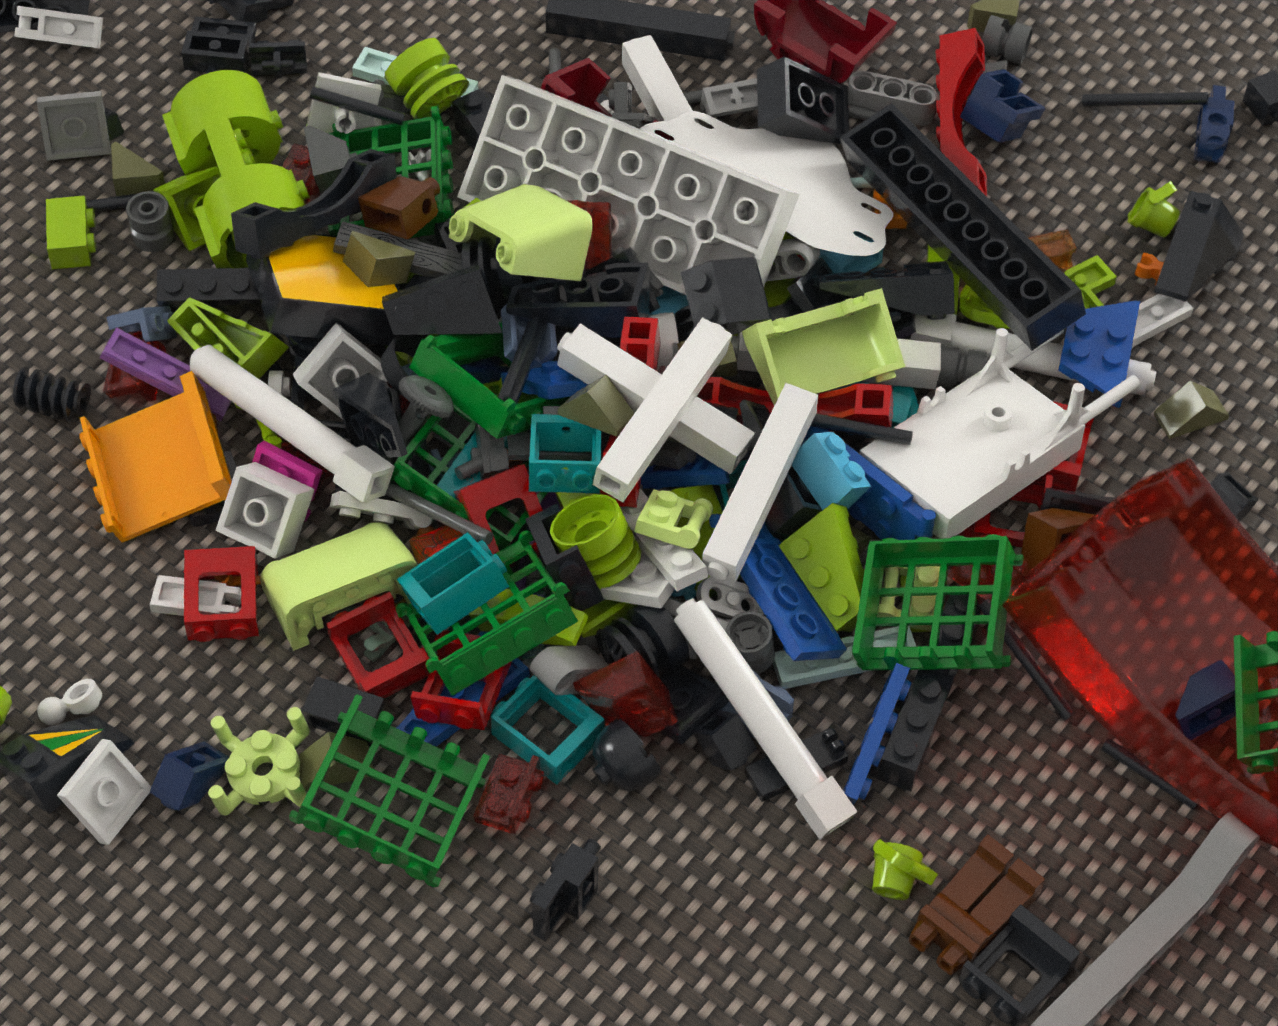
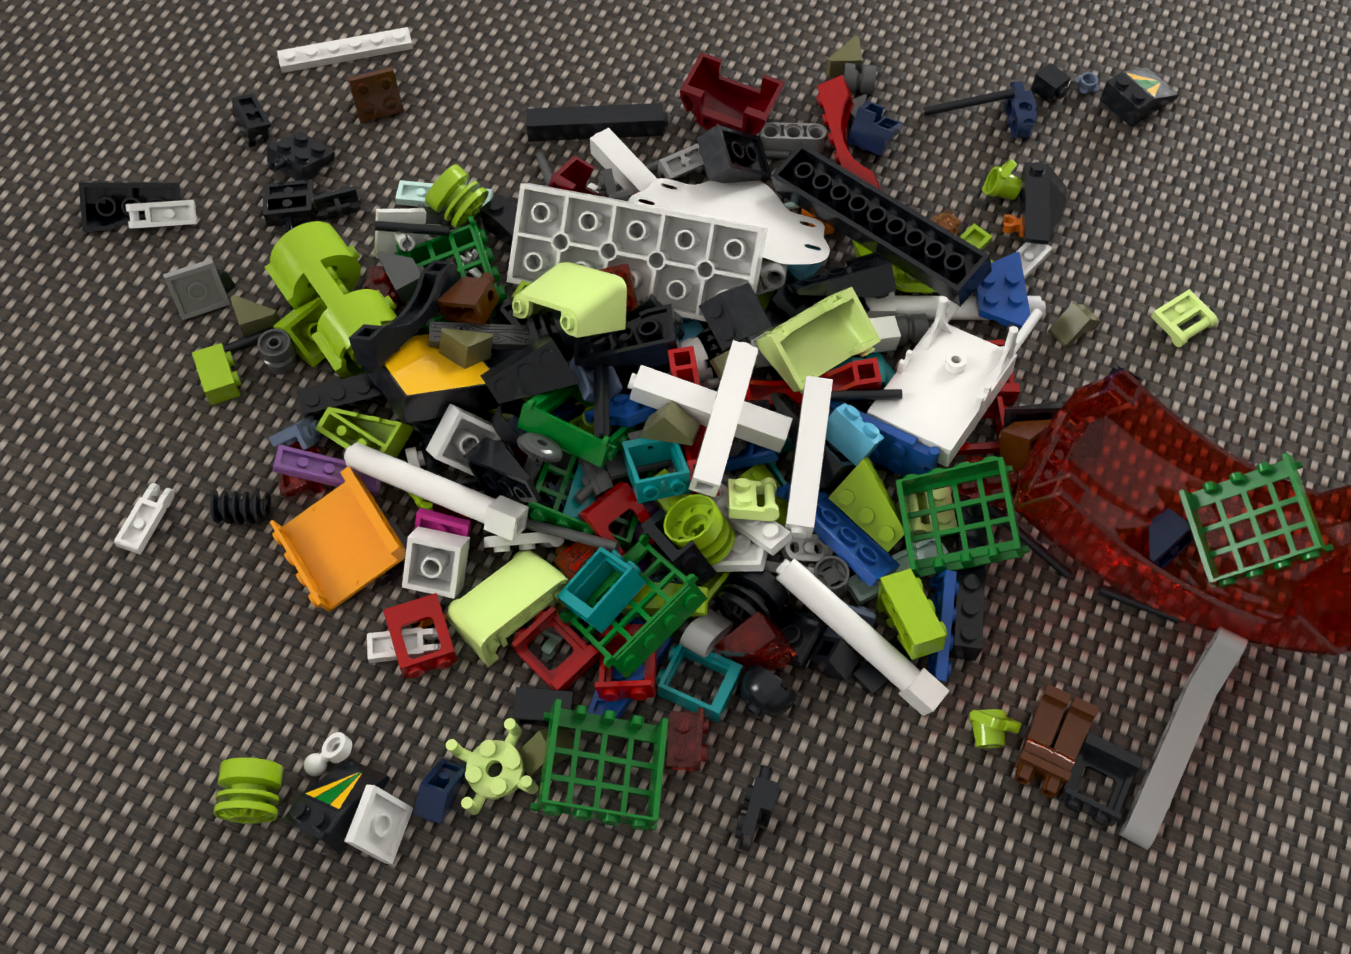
camera: 15 degrees left, 5 degrees up
none -> lime wedge [876,568,948,660]

